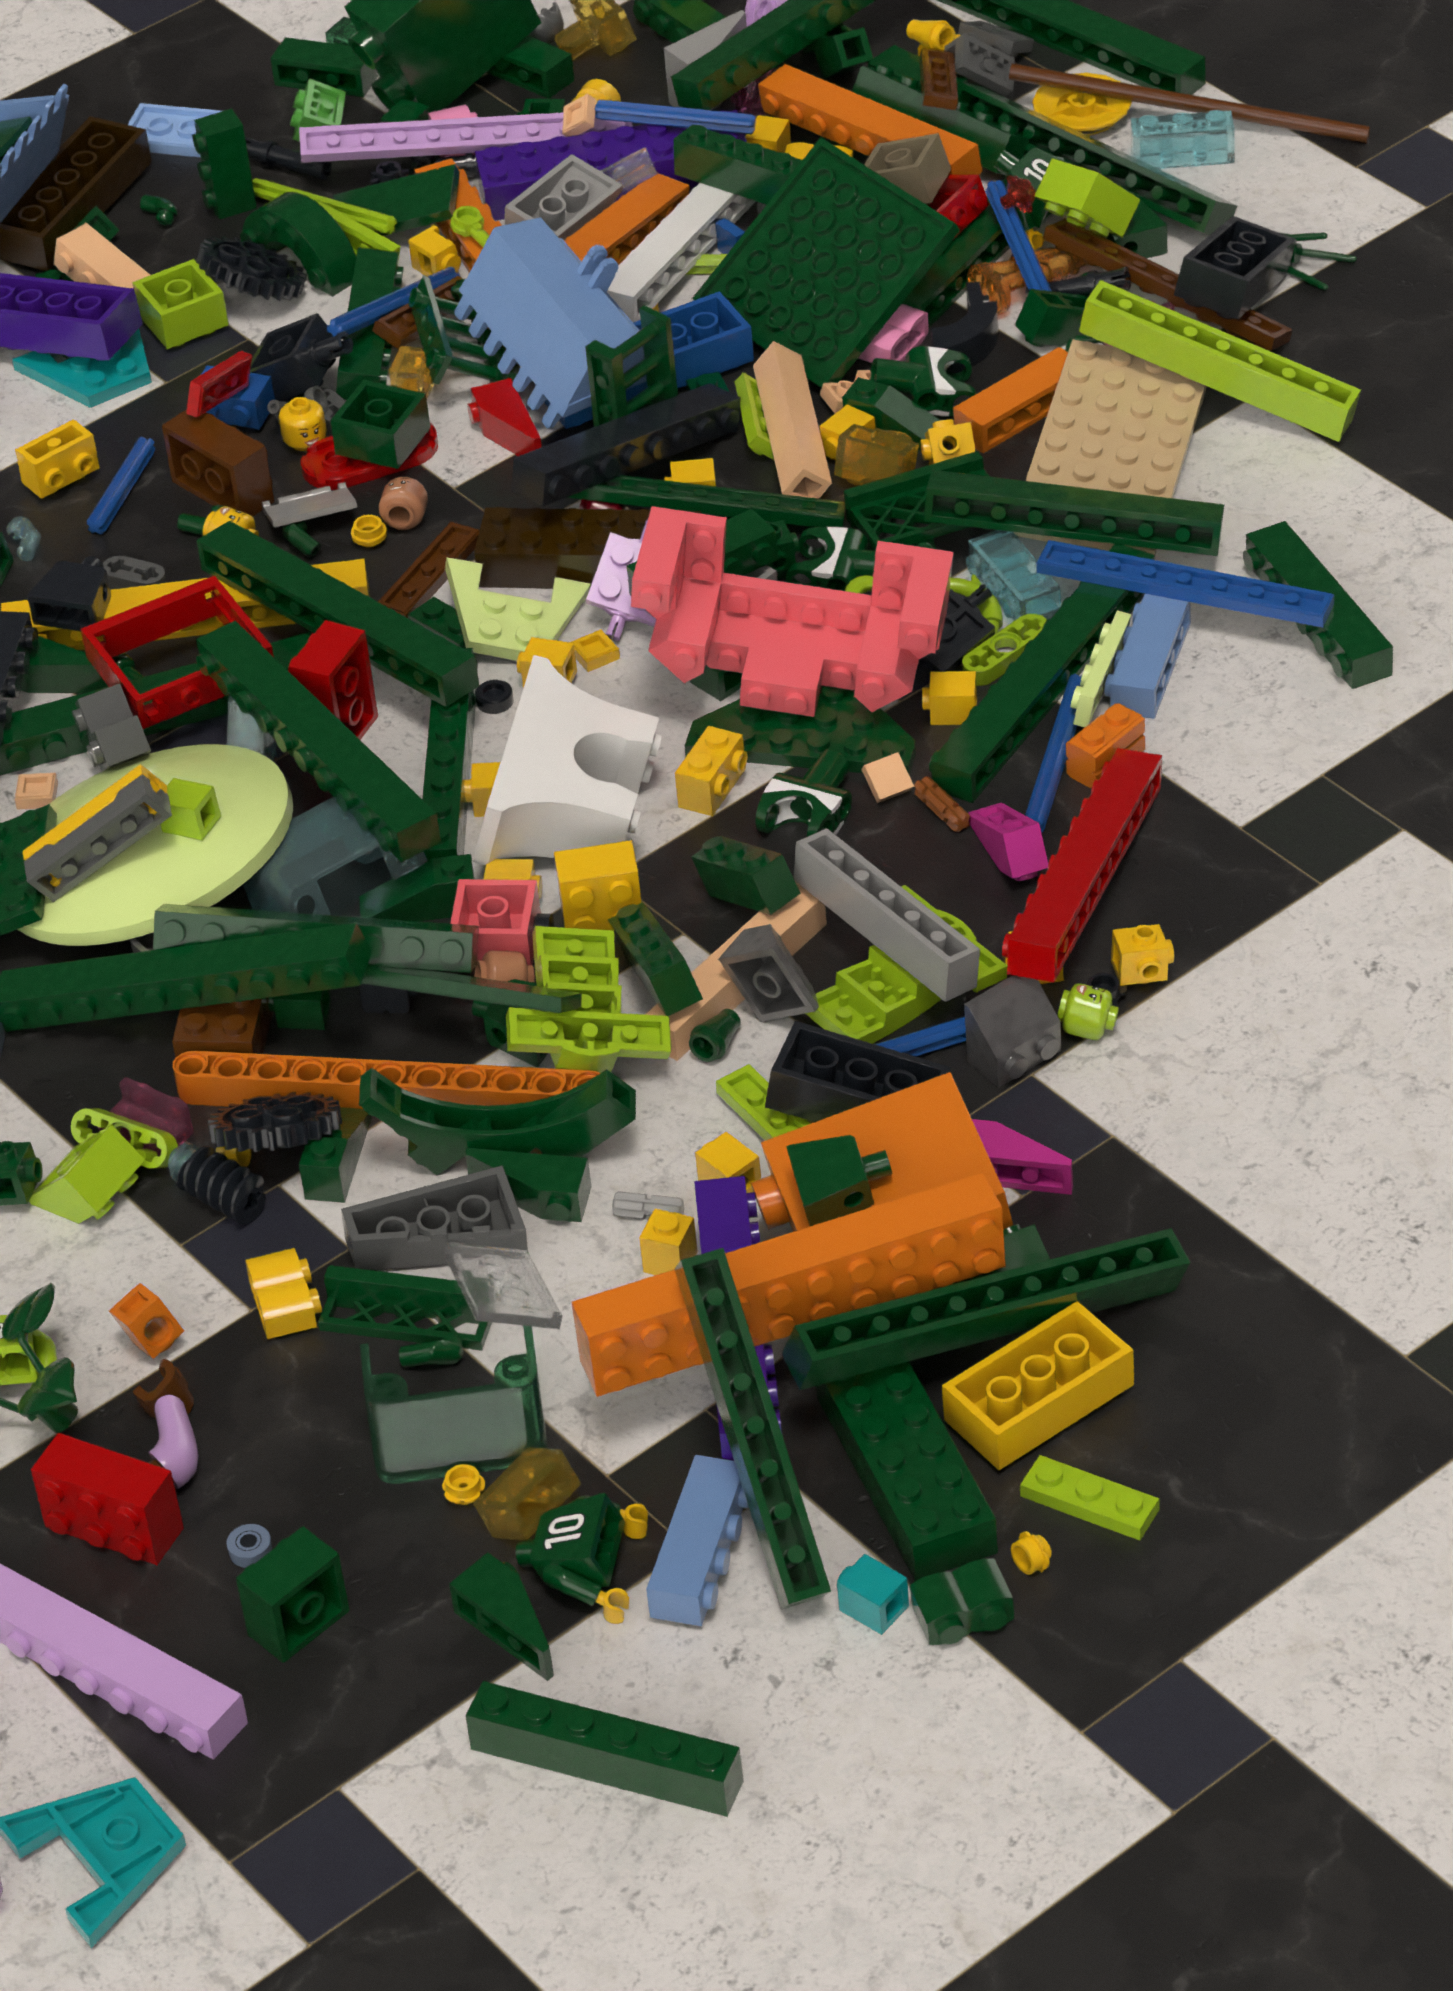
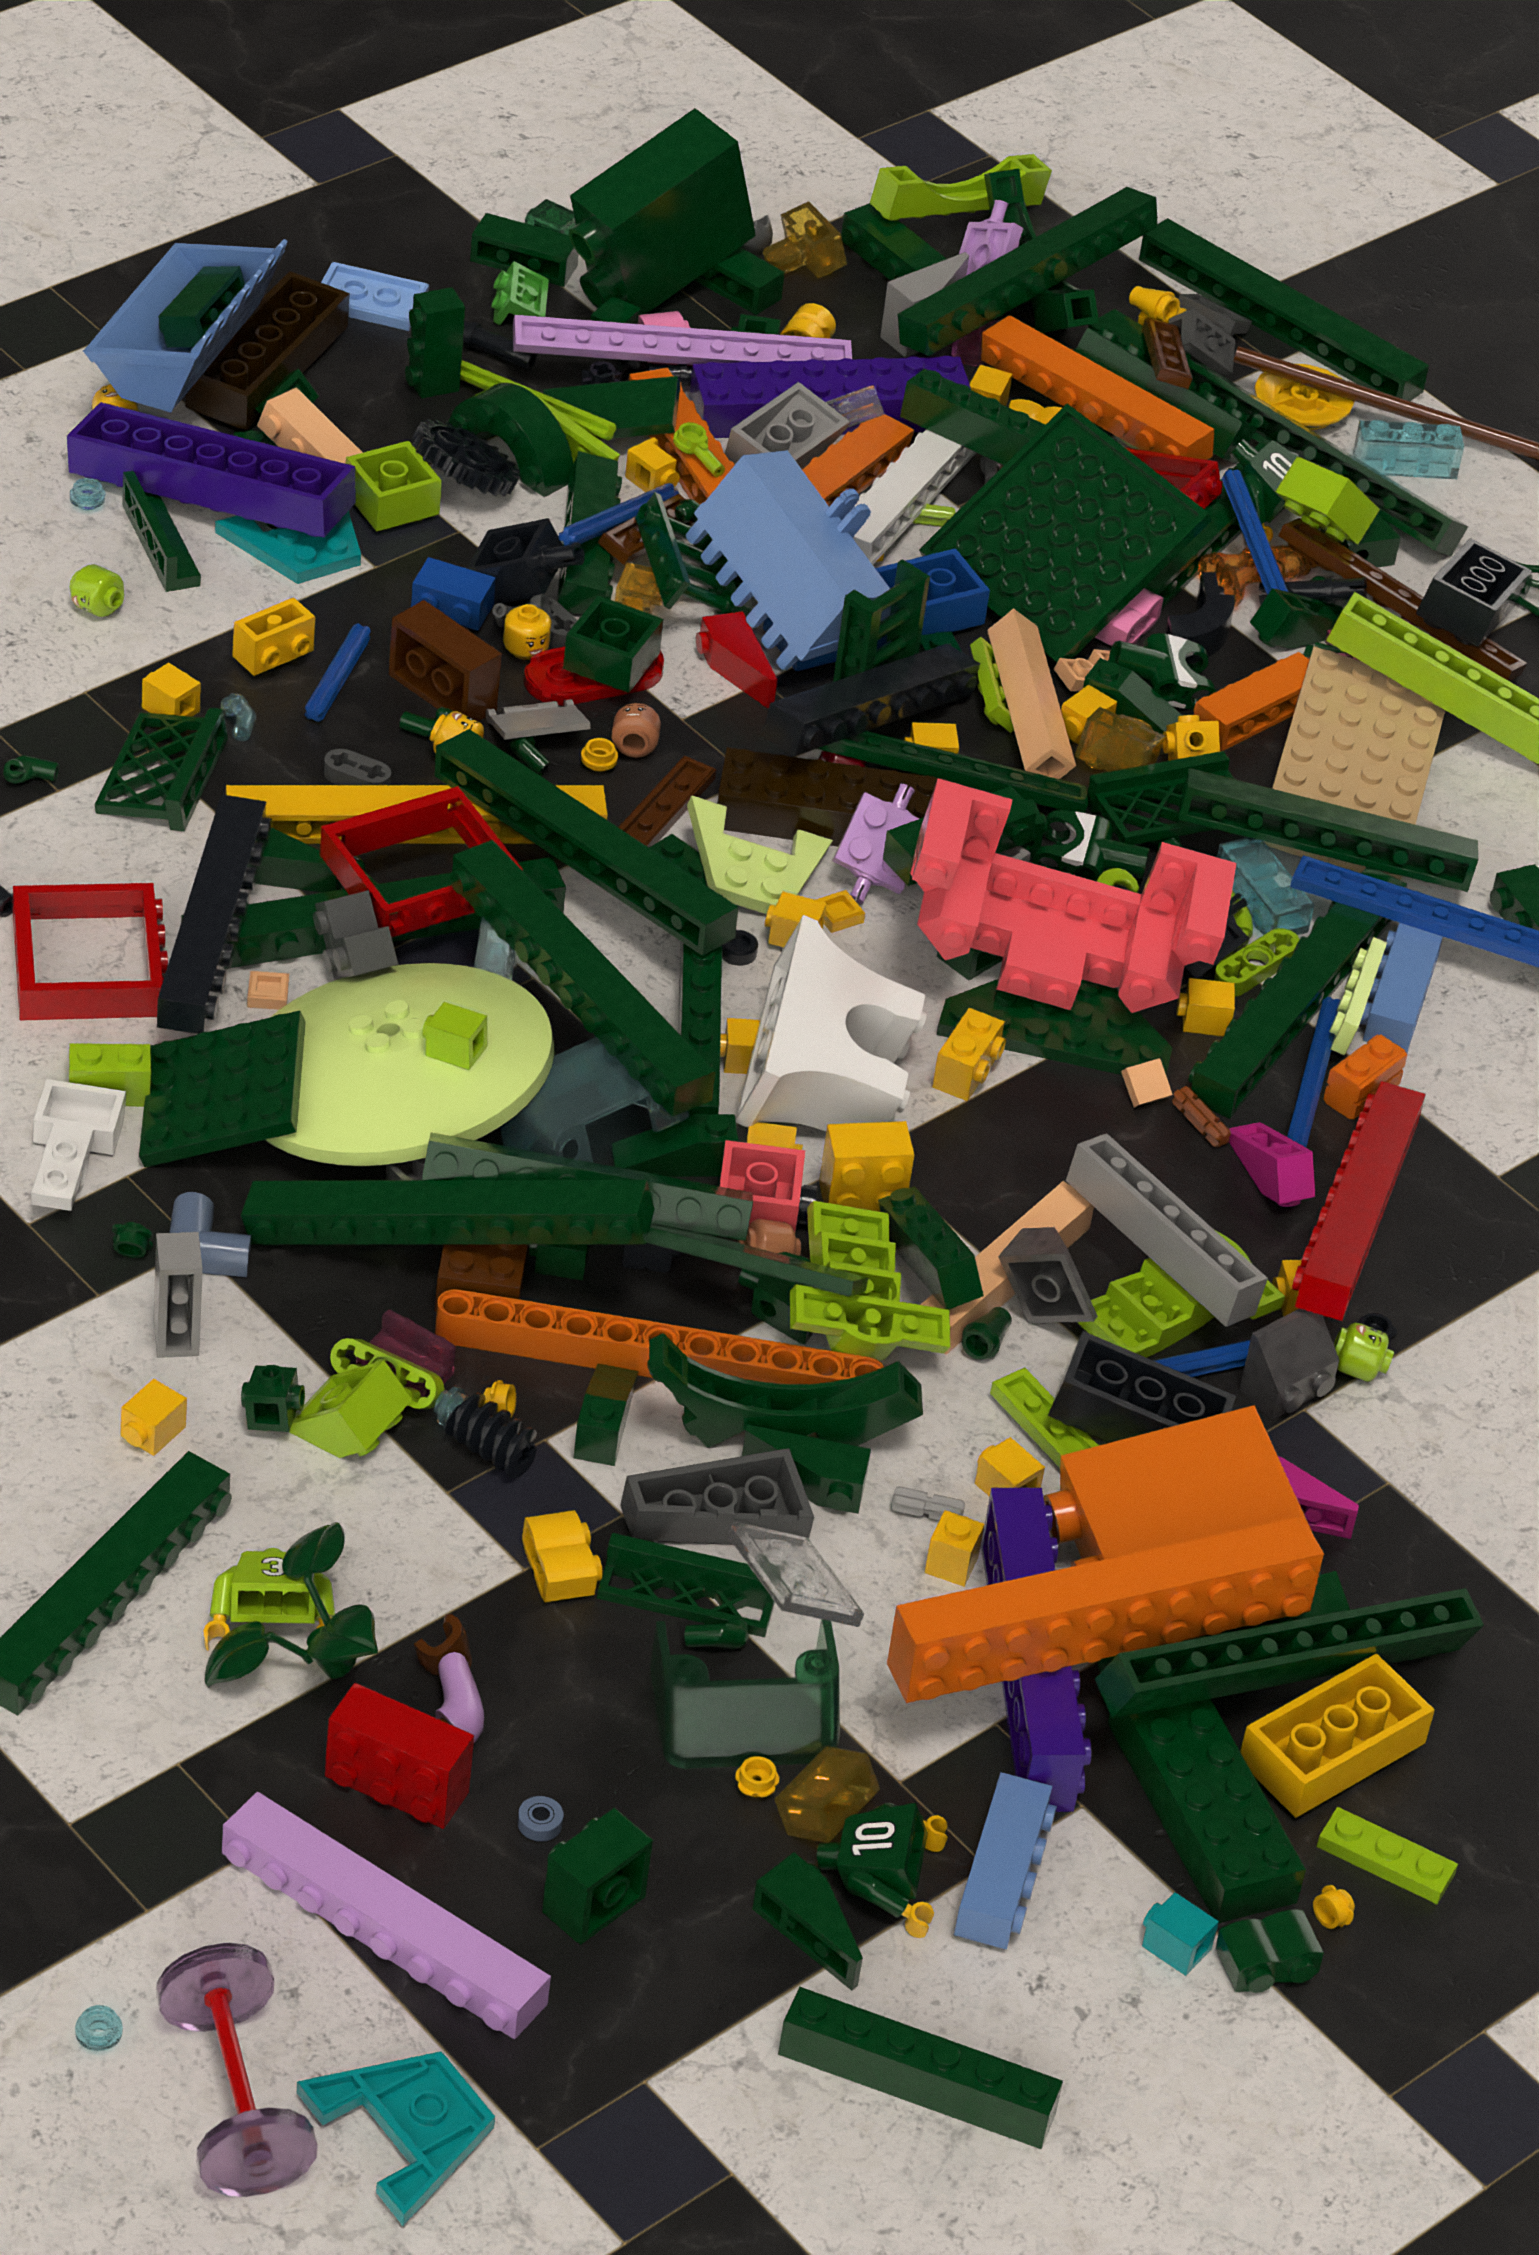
camera: 10 degrees left, 0 degrees up
dark grey piece [23,764,172,902] -> none
black torso [27,556,111,631] -> none
orange brick [109,1283,184,1359] -> none
dark green arm [140,194,178,226] -> none
red tile [186,351,252,418] -> none
black gear [207,1092,342,1152] -> none
red brick [288,620,379,740] -> none
light nougat tile [562,94,596,137] -> none
blue axle [595,100,756,134] -> none
dark green brick [674,1248,831,1610] -> none
dark green brick [691,836,801,915] -> none
blue tile [715,218,745,254] -> none
dark green connector [755,749,852,837] -> none
dark green torso [786,1135,893,1226] -> none
dark tan brick [864,133,951,205] -> none
clear red plant [1000,175,1036,213] -> none
yellow brick [1111,924,1174,986] -> none

